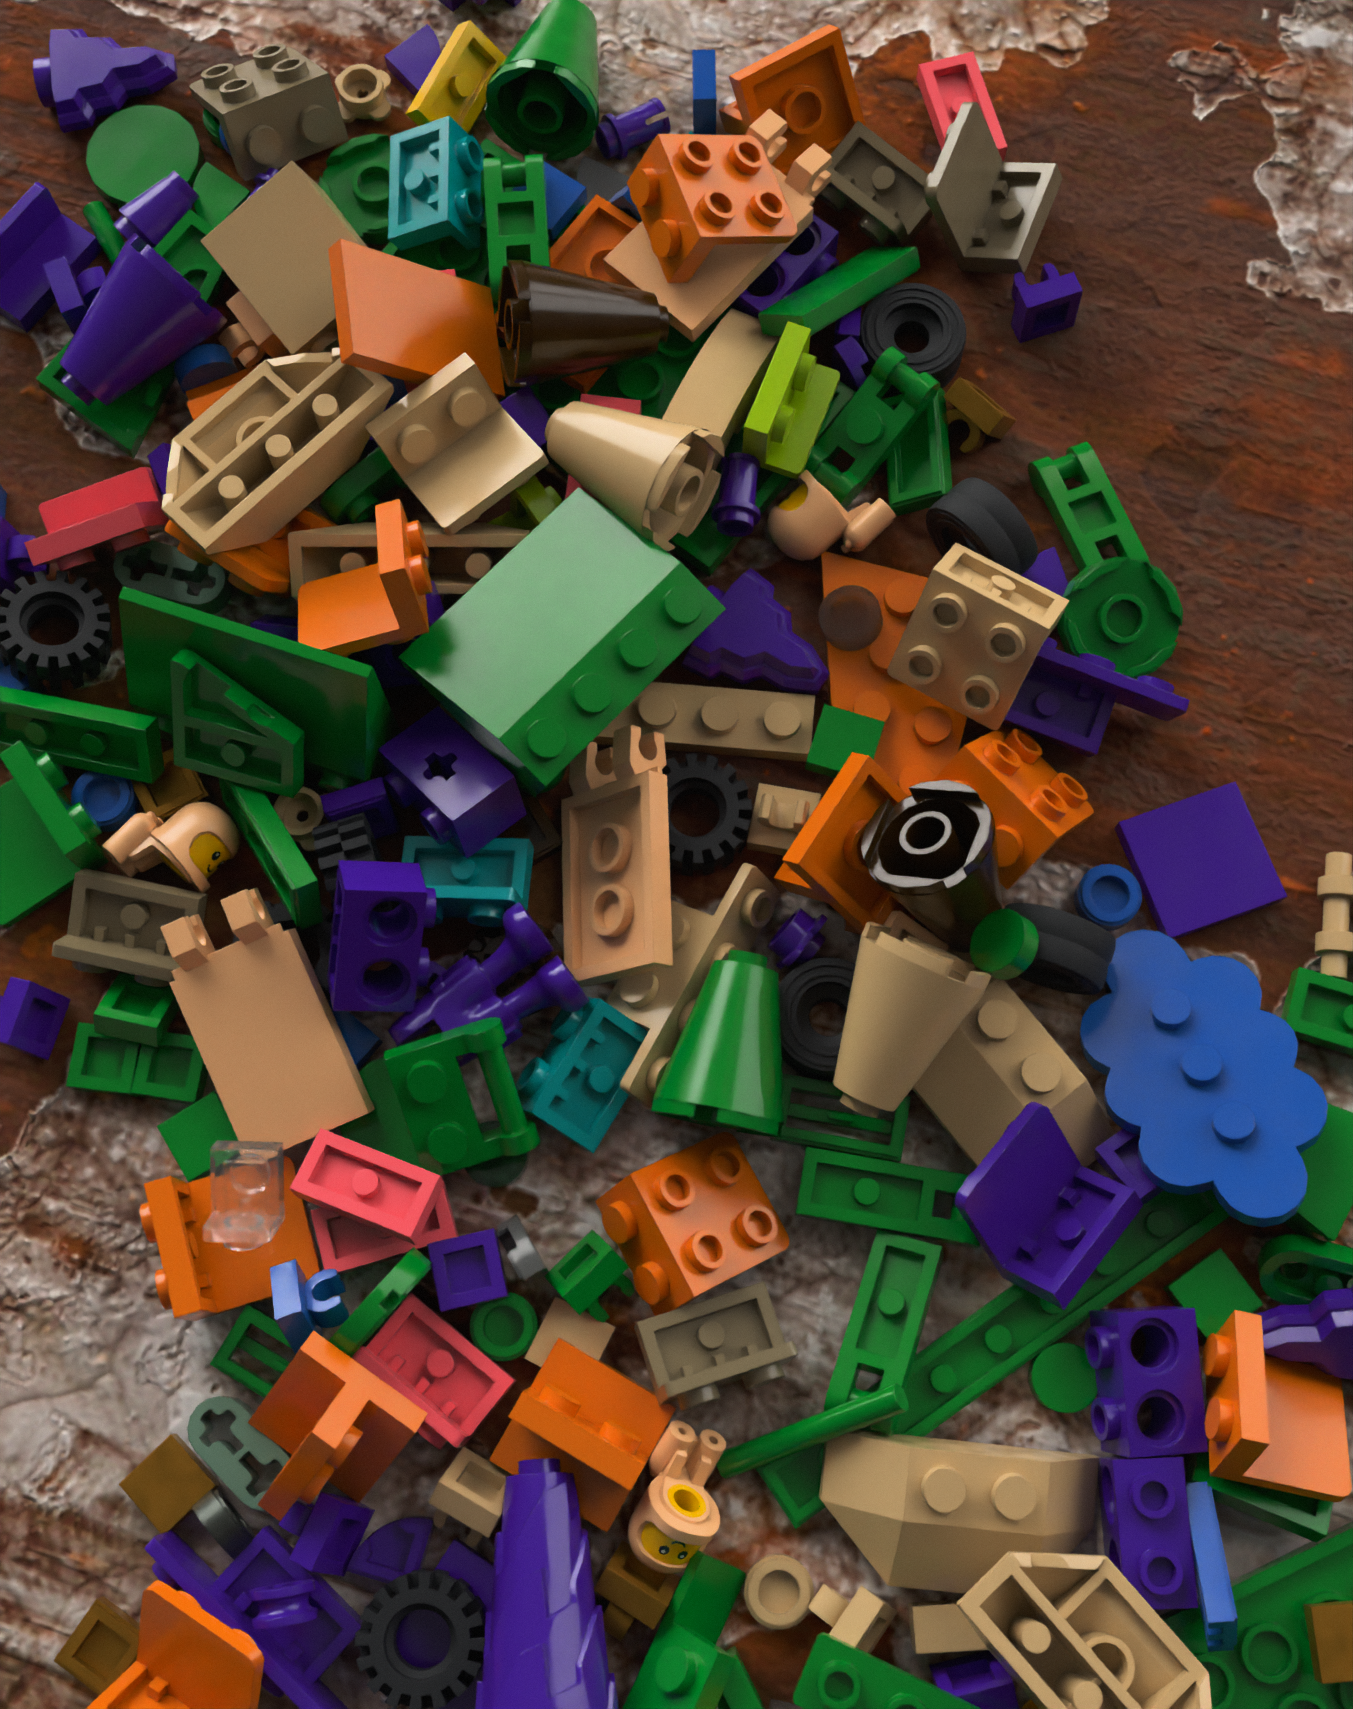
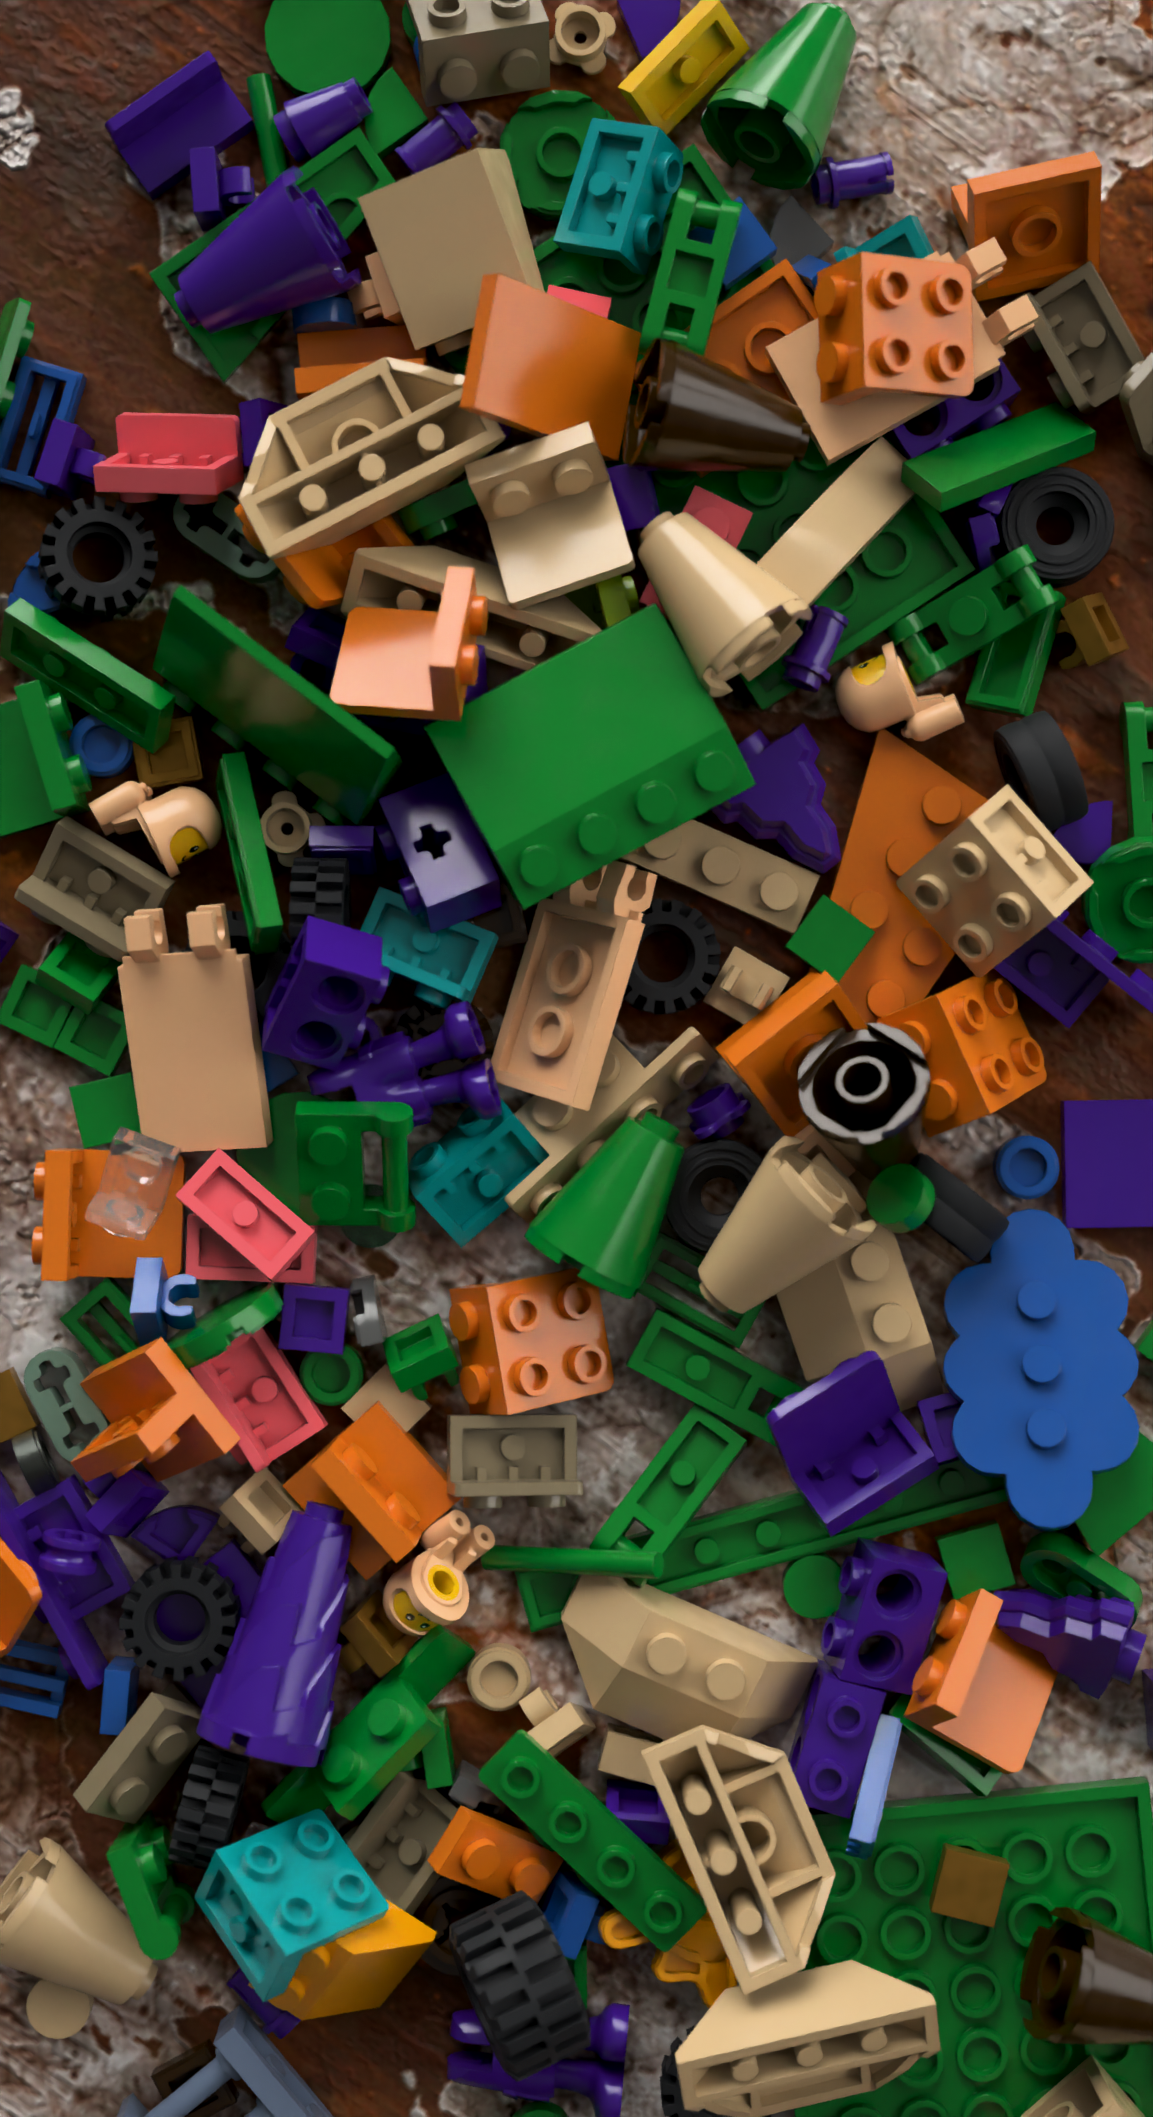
camera: 15 degrees right, 15 degrees up
green wing [170,648,305,798] -> none
blue tile [692,49,716,135] -> none
lime bracket [742,321,840,479] -> none
clear smoke tile [818,585,883,651] -> none

